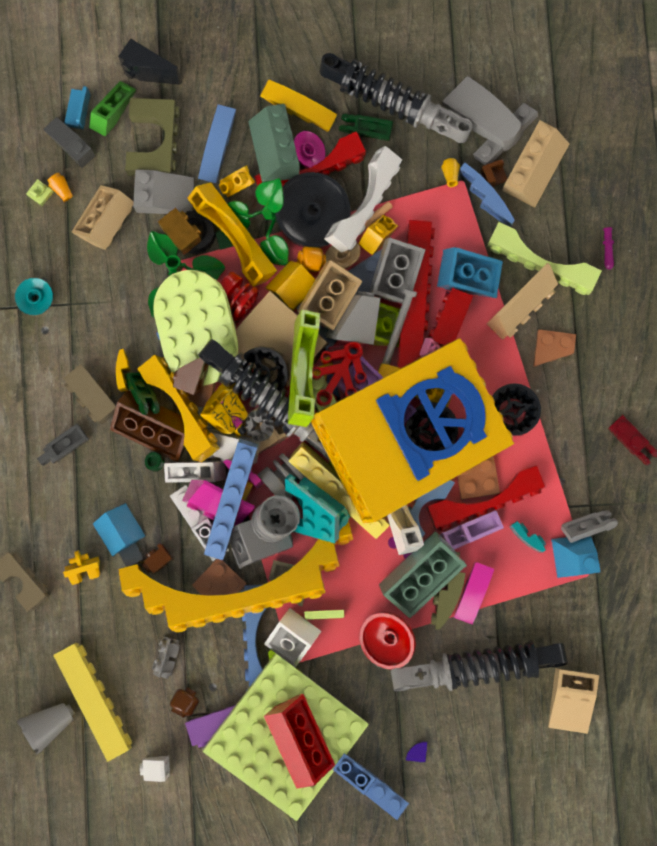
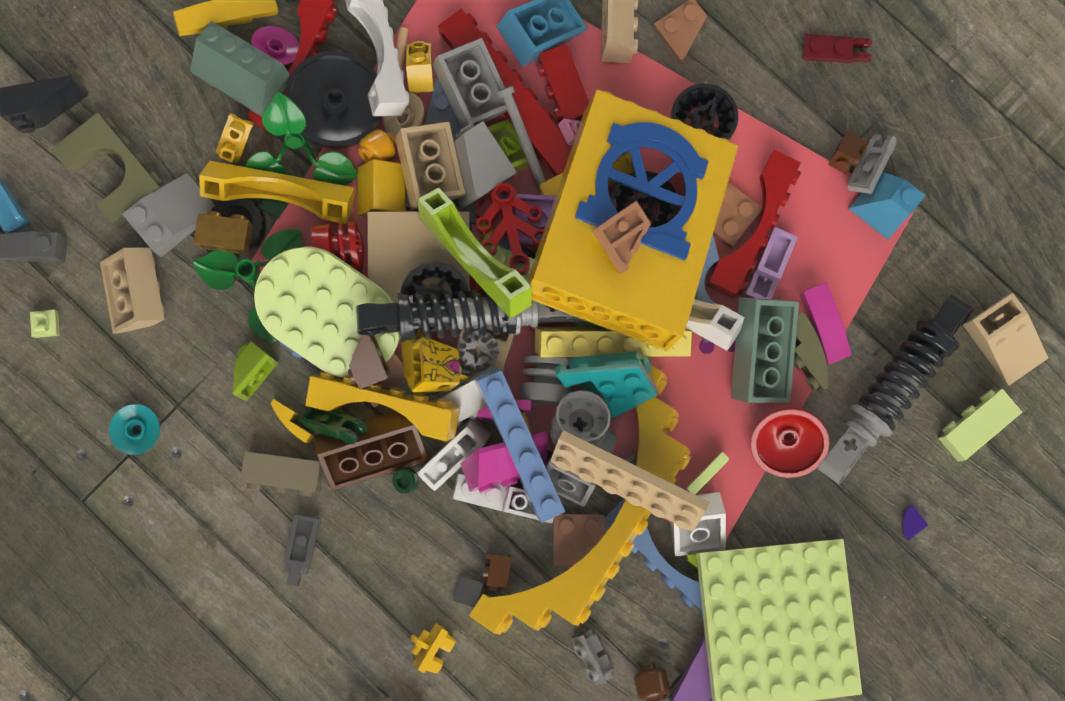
camera: 45 degrees left, 0 degrees up
light orange cone [47,173,73,202] -> none
bright green slope [89,81,136,136] -> none
dark azure slope [93,503,146,557] -> none
medium blue slope [198,104,236,183] -> none
red slope [264,694,335,789] -> none
medium blue slope [332,753,410,820] -> none
teal slope [509,521,546,553] -> none
none -> lime slope [232,341,279,401]
none -> tan plate [550,430,710,532]
none -> nougat wing [592,201,651,274]
none -> reddish brown brick [828,130,869,174]
none -> yellowish green brick [938,389,1022,462]

